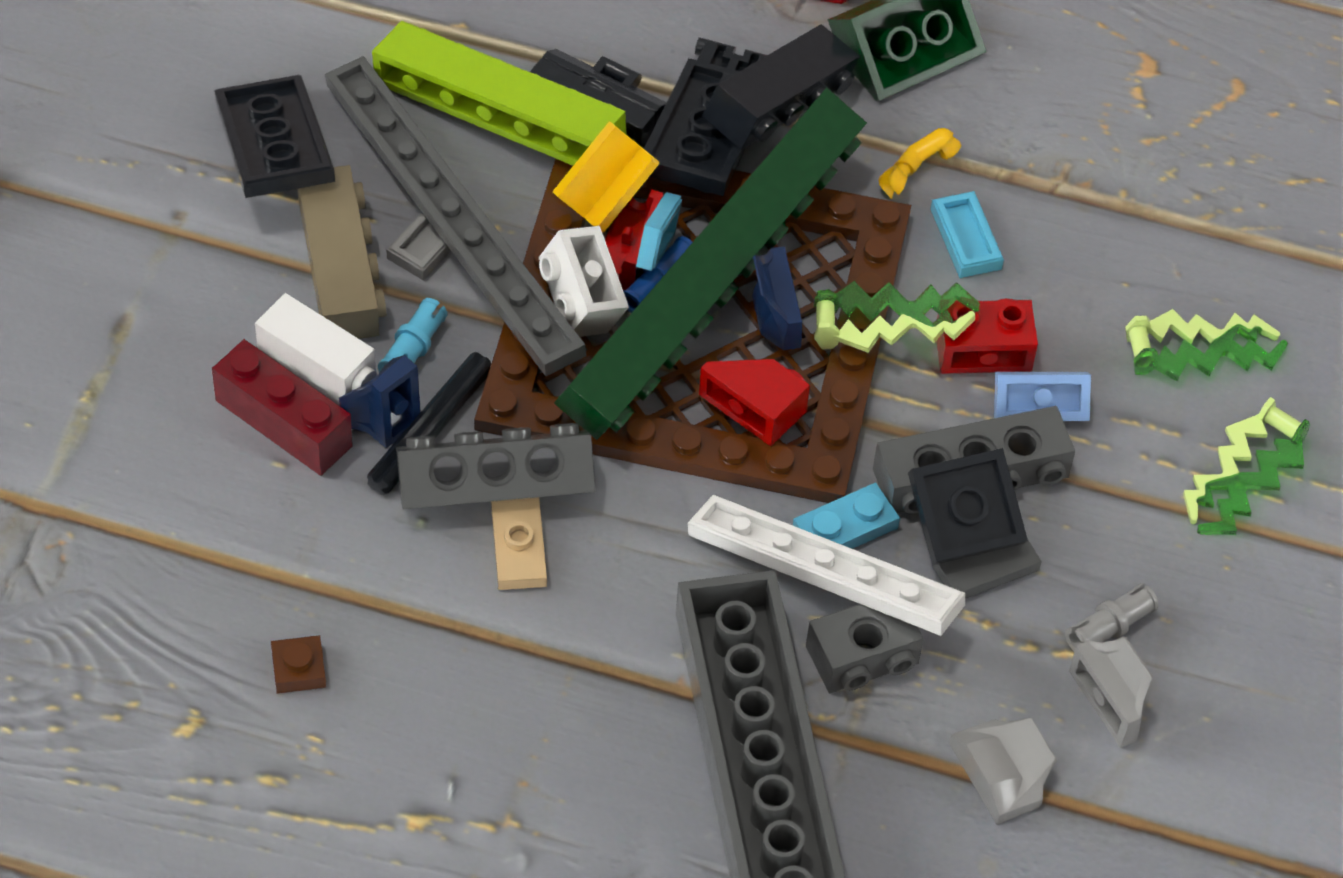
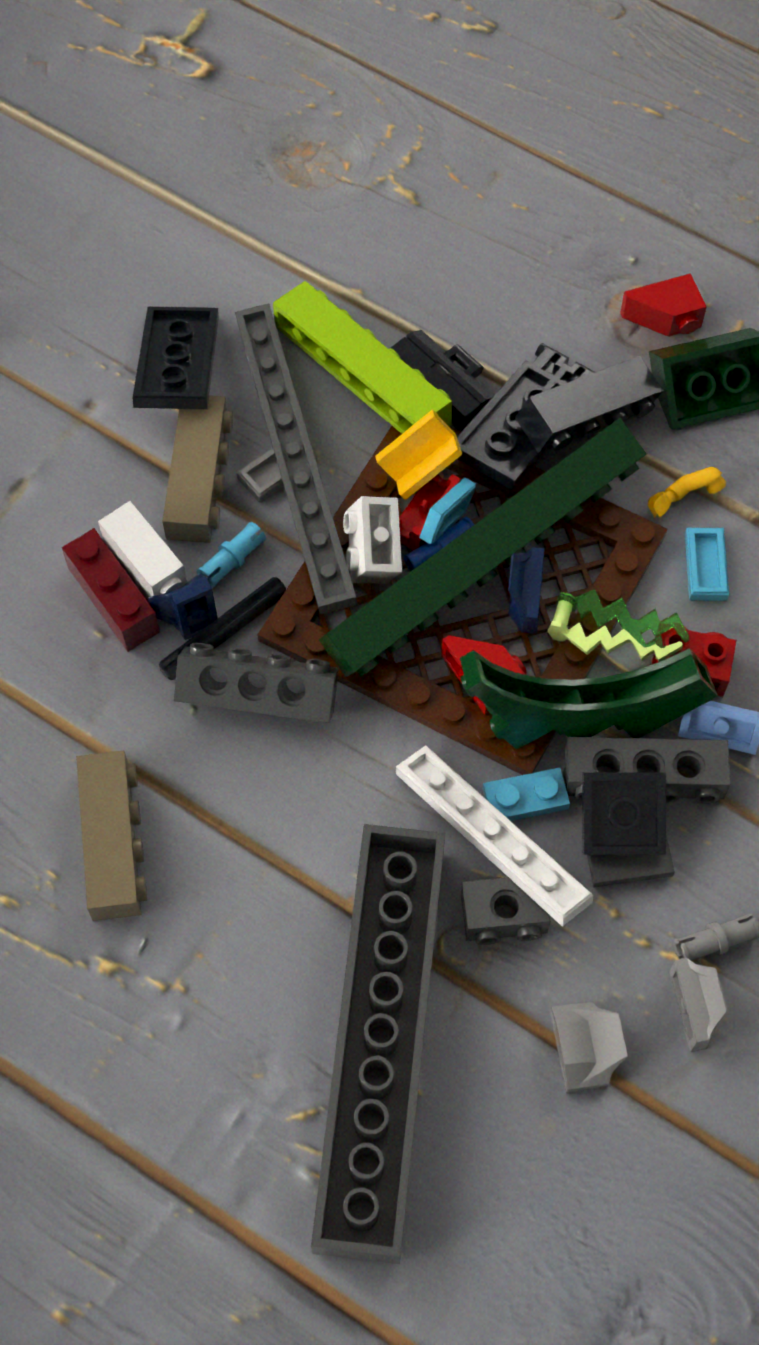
camera: 20 degrees right, 10 degrees up
reddish brown plate [271,635,326,694] -> none
tan plate [491,497,547,590] -> none
none -> dark tan brick [76,750,147,921]
none -> dark green arch [460,648,718,750]

